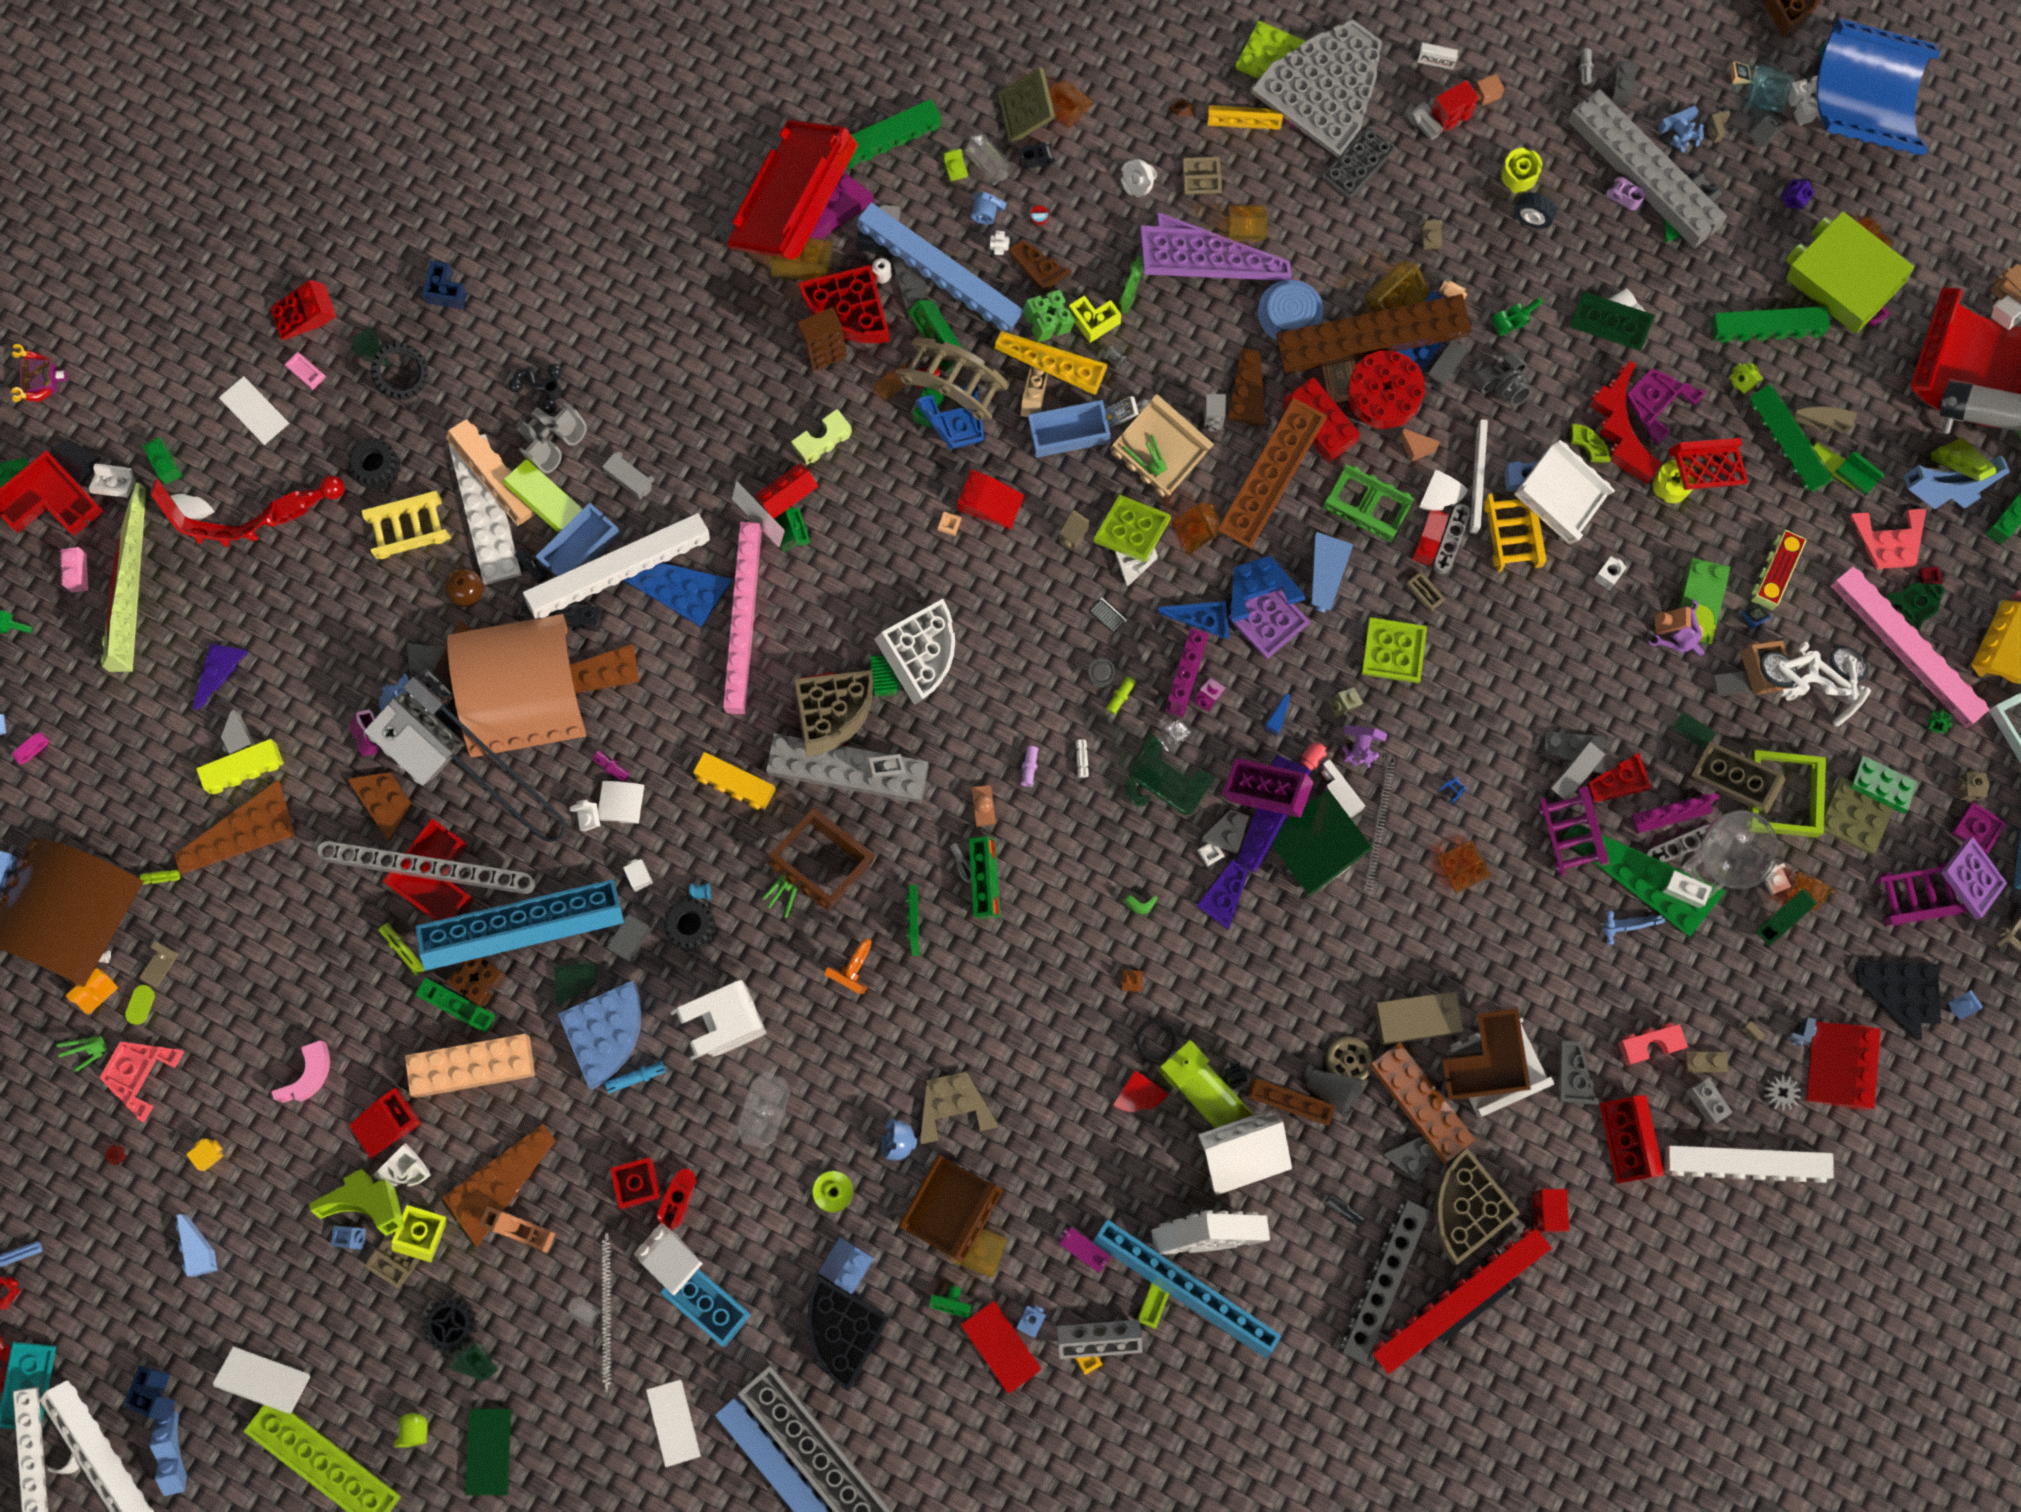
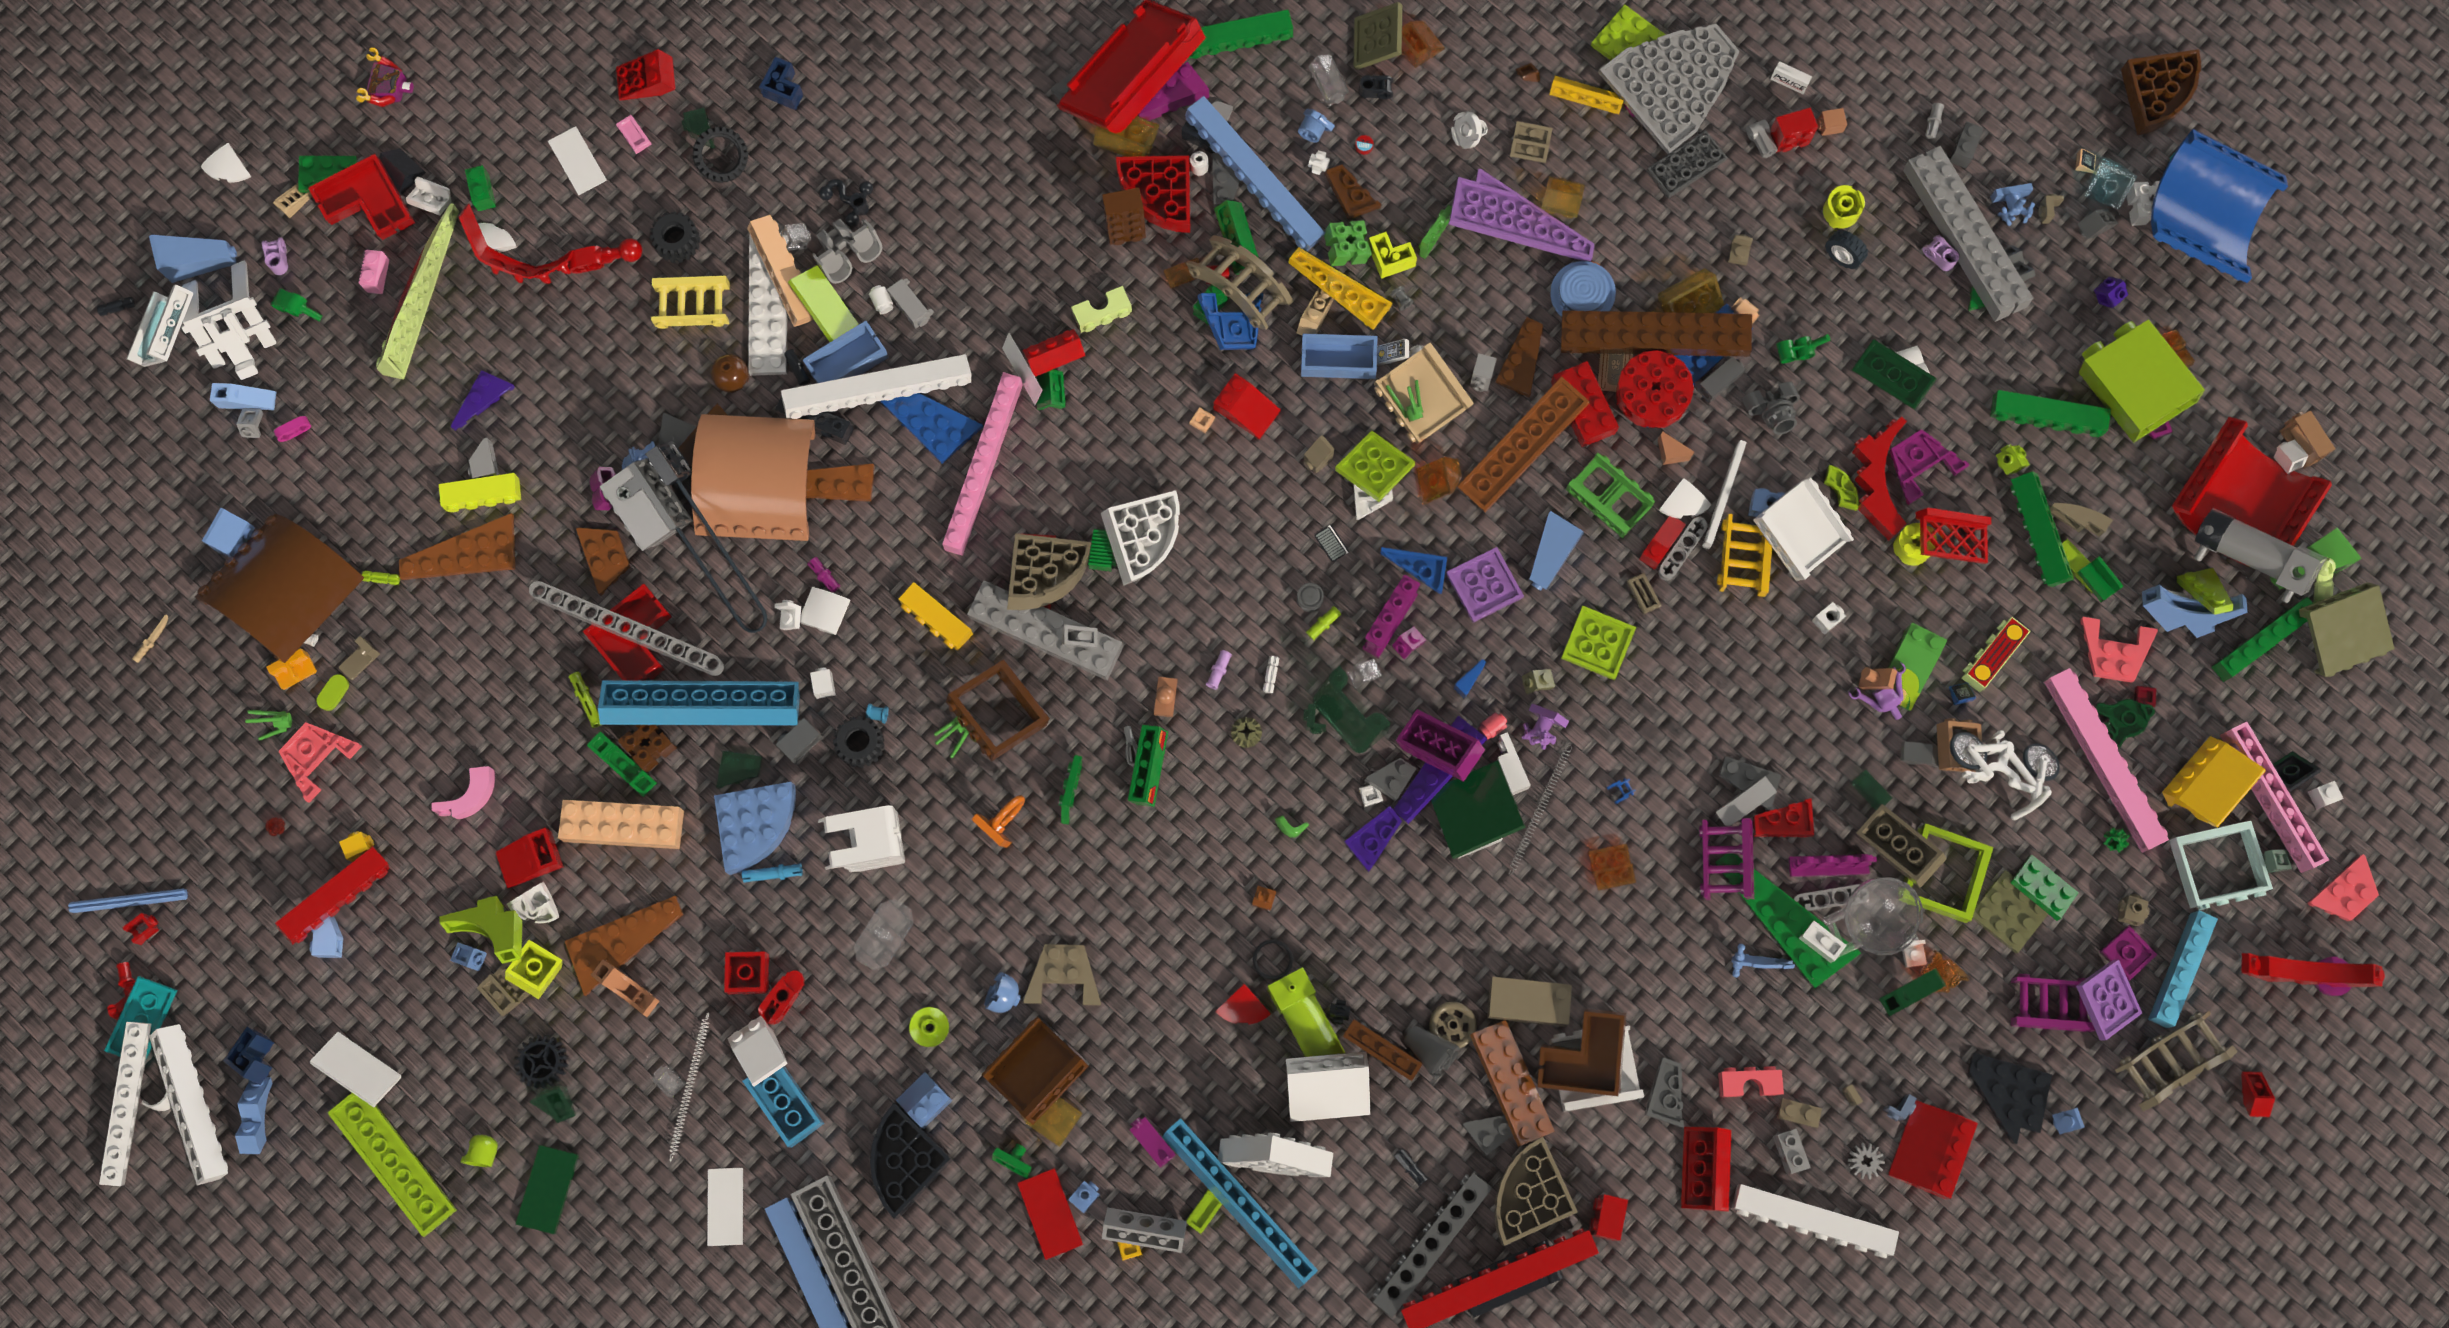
camera: 15 degrees right, 0 degrees up
lime bracket [944,149,968,182] -> none
blue wing [1231,555,1305,622] -> none
none -> red brick [275,847,389,945]
none -> clear brick [780,223,811,251]
none -> white brick [869,285,893,314]
none -> olive gear [1231,717,1262,748]

